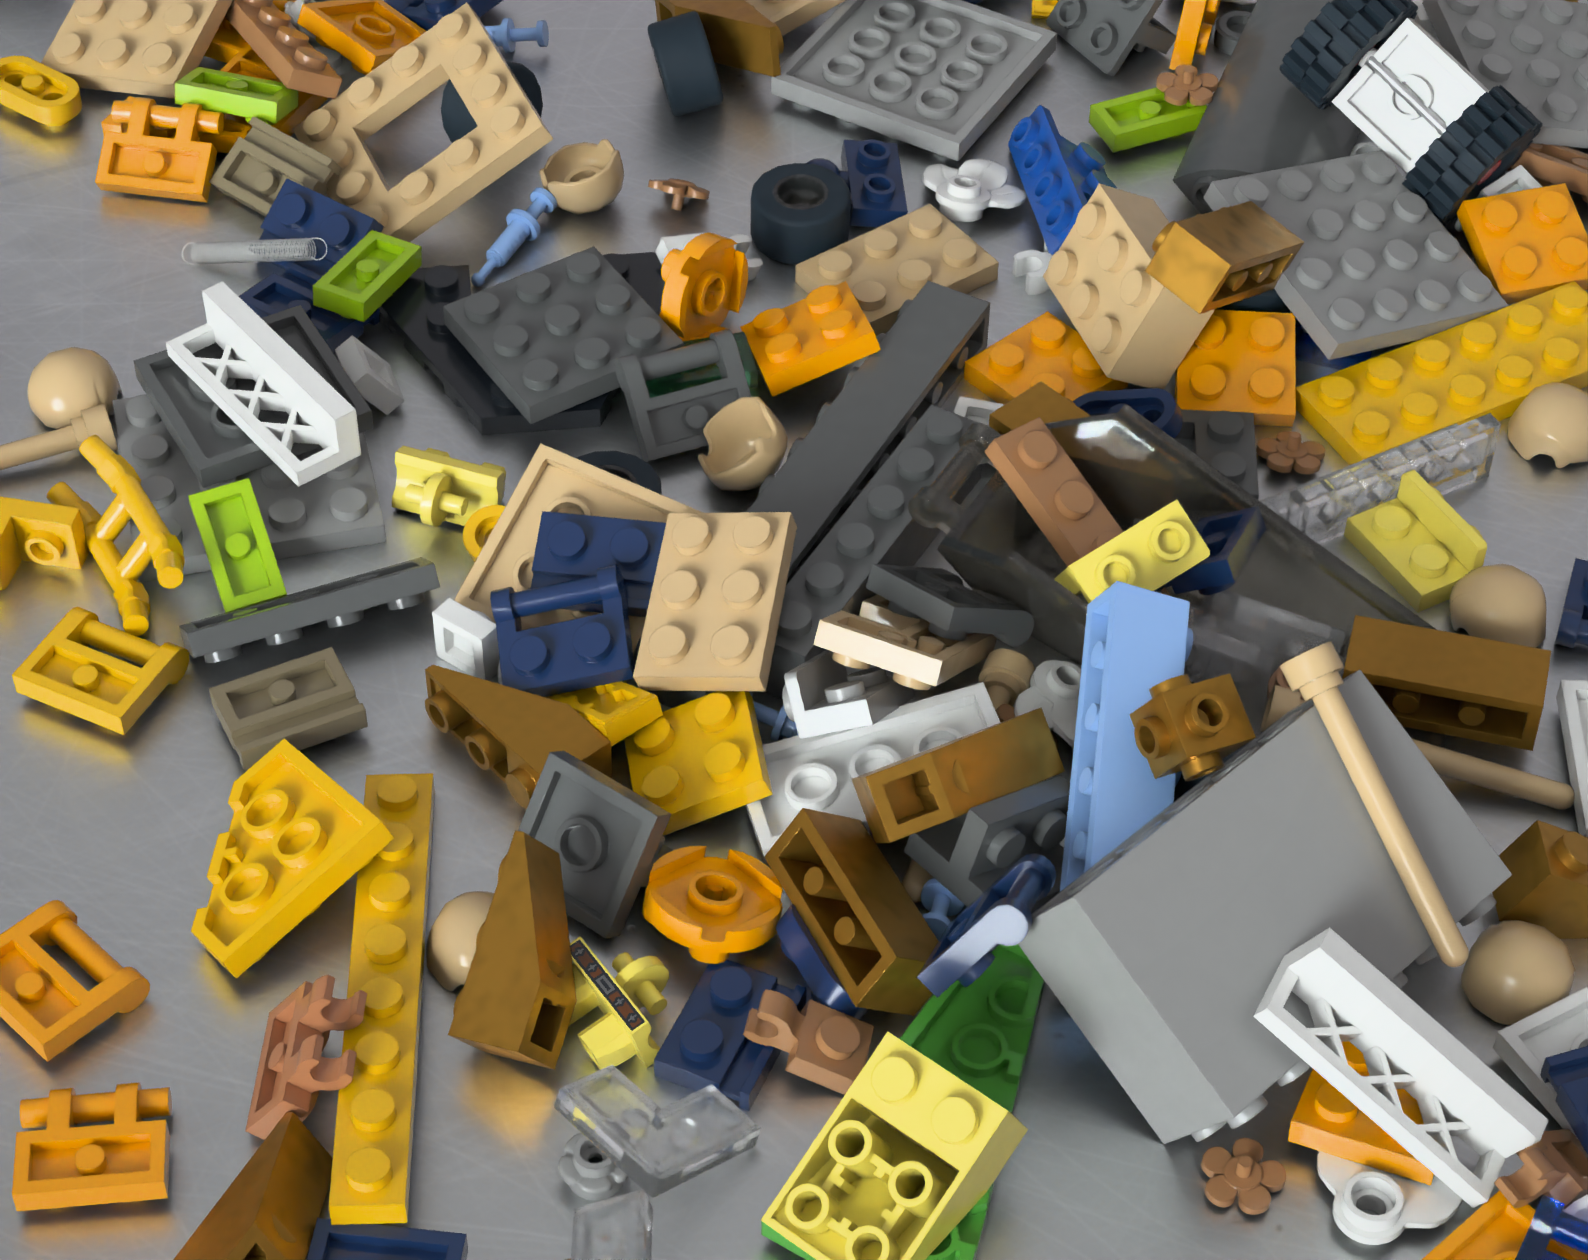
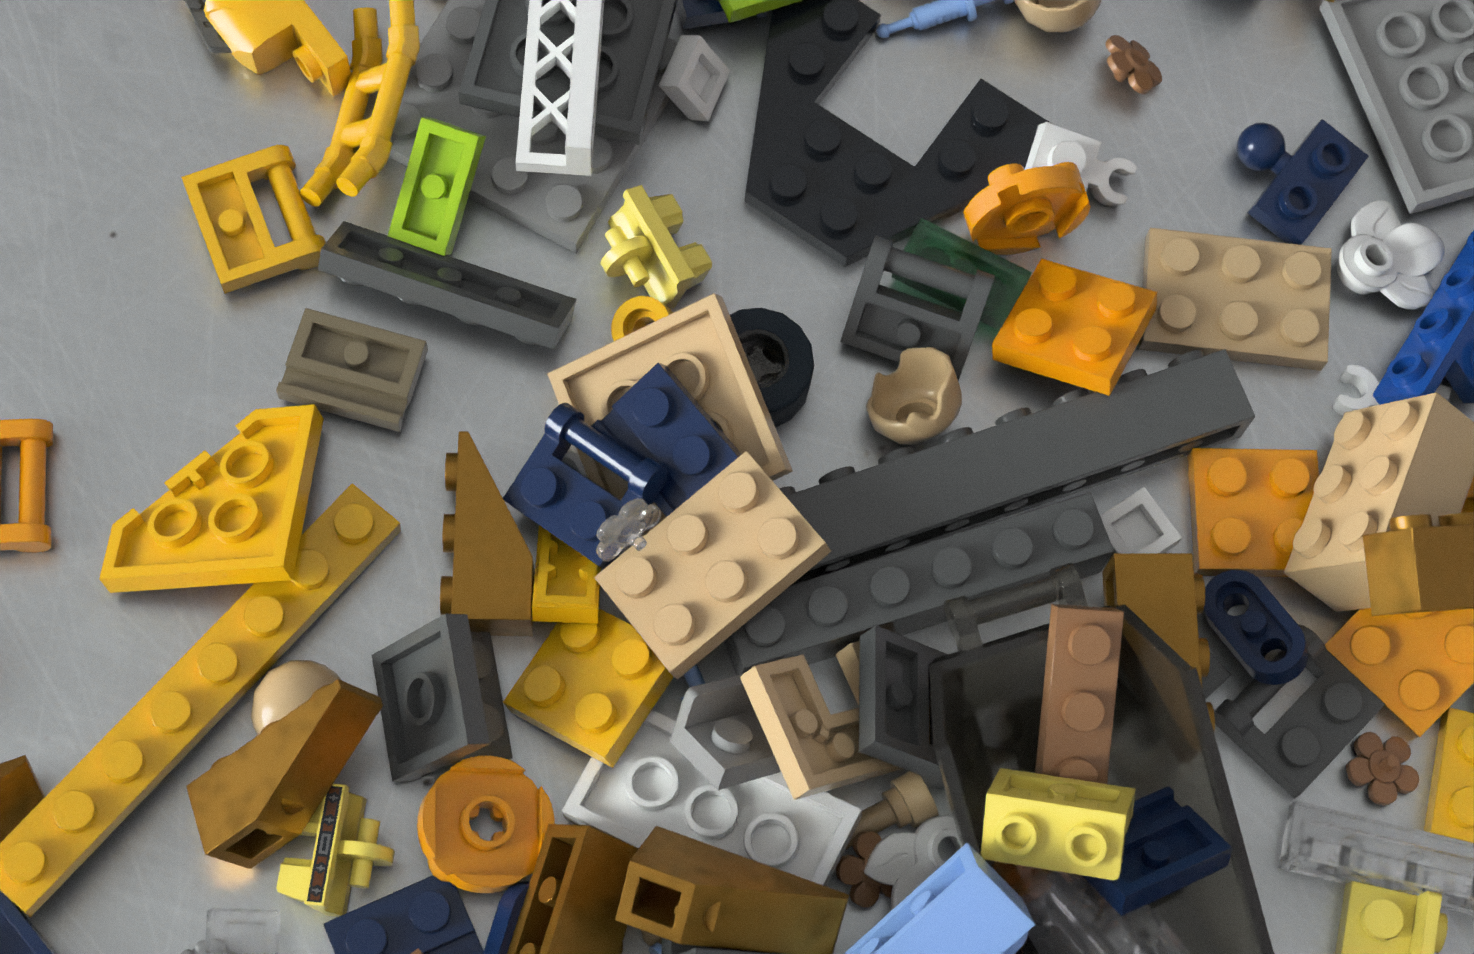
camera: 35 degrees right, 25 degrees up
nougat plate [245,975,367,1140] -> none
white plate [432,598,500,681] -> none
dark grey plate [443,247,684,424] -> none
black wheel [750,163,851,265] -> none
none -> clear plant [596,498,661,562]

